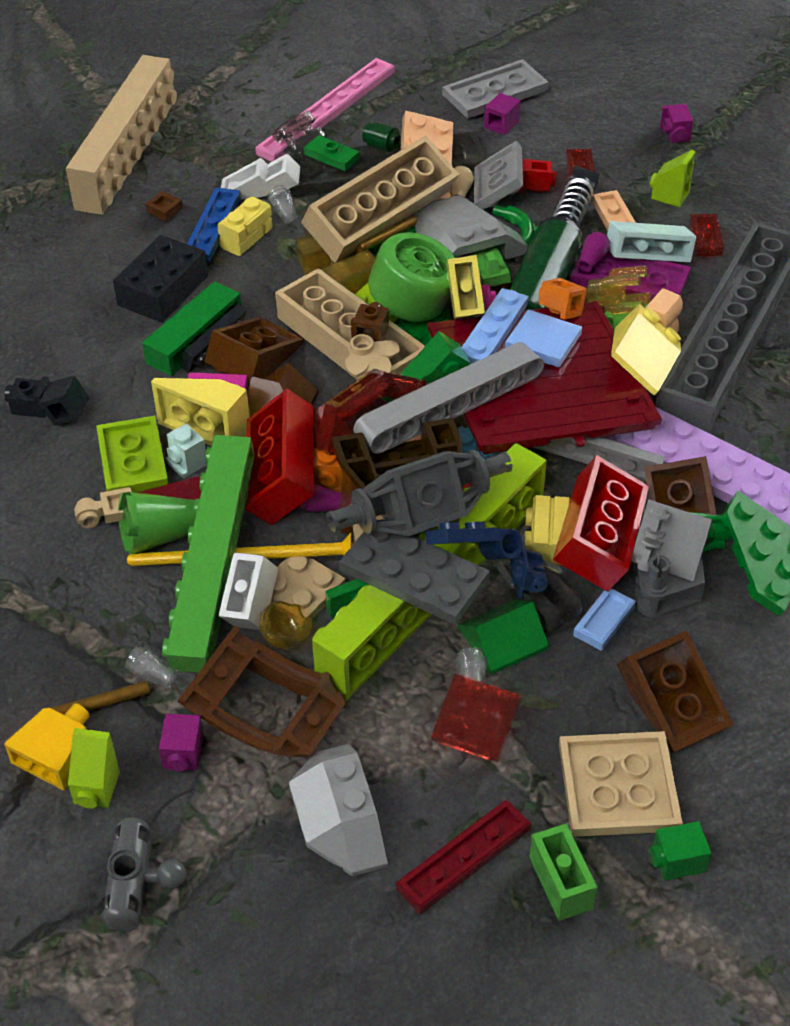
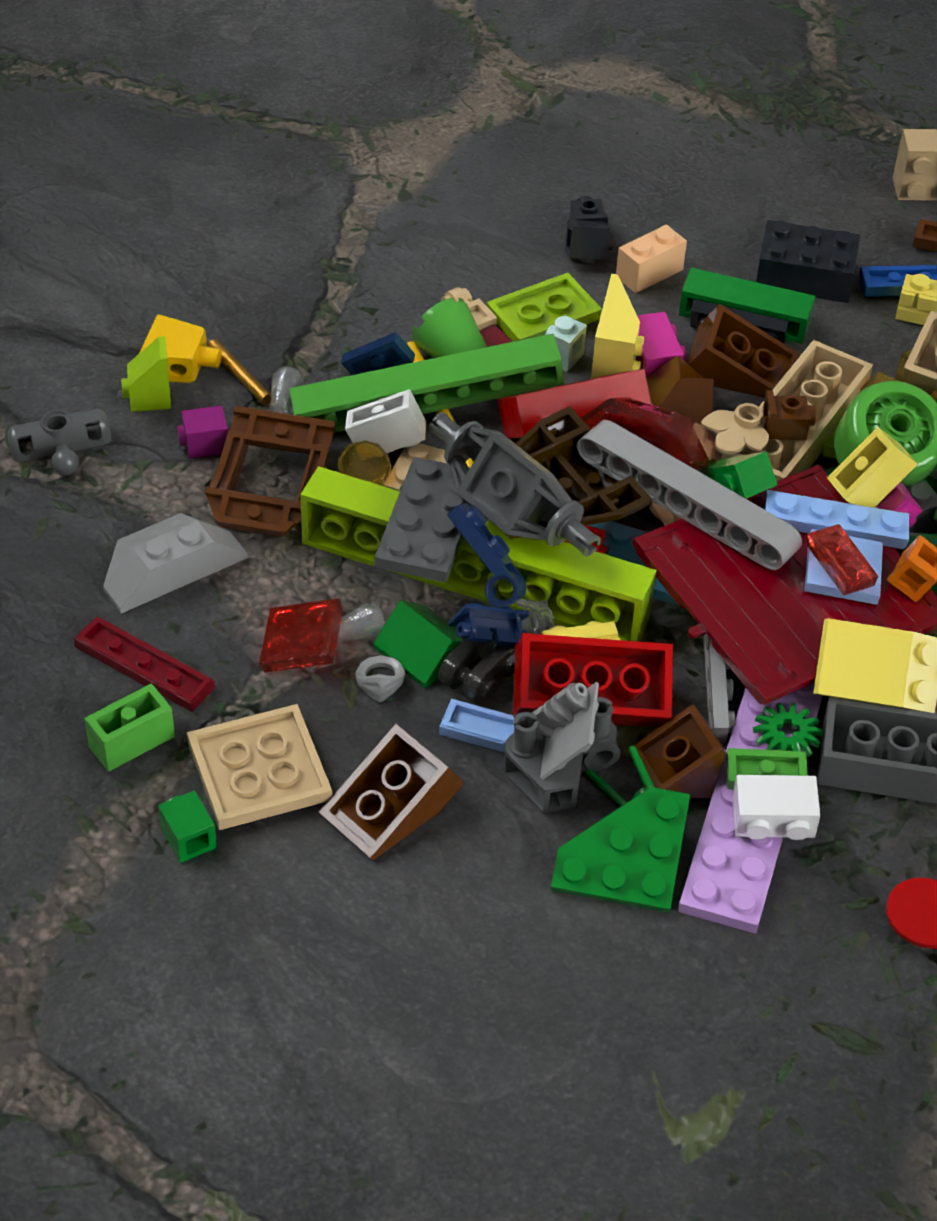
camera: 70 degrees right, 0 degrees up
none -> dark blue plate [341,332,415,375]
none -> light grey piece [356,655,405,703]
none -> light nougat brick [616,224,687,293]
none -> bright green plate [726,748,808,790]
none -> white brick [732,775,820,840]
none -> green gear [753,702,823,757]
none -> clear red plate [805,524,878,596]

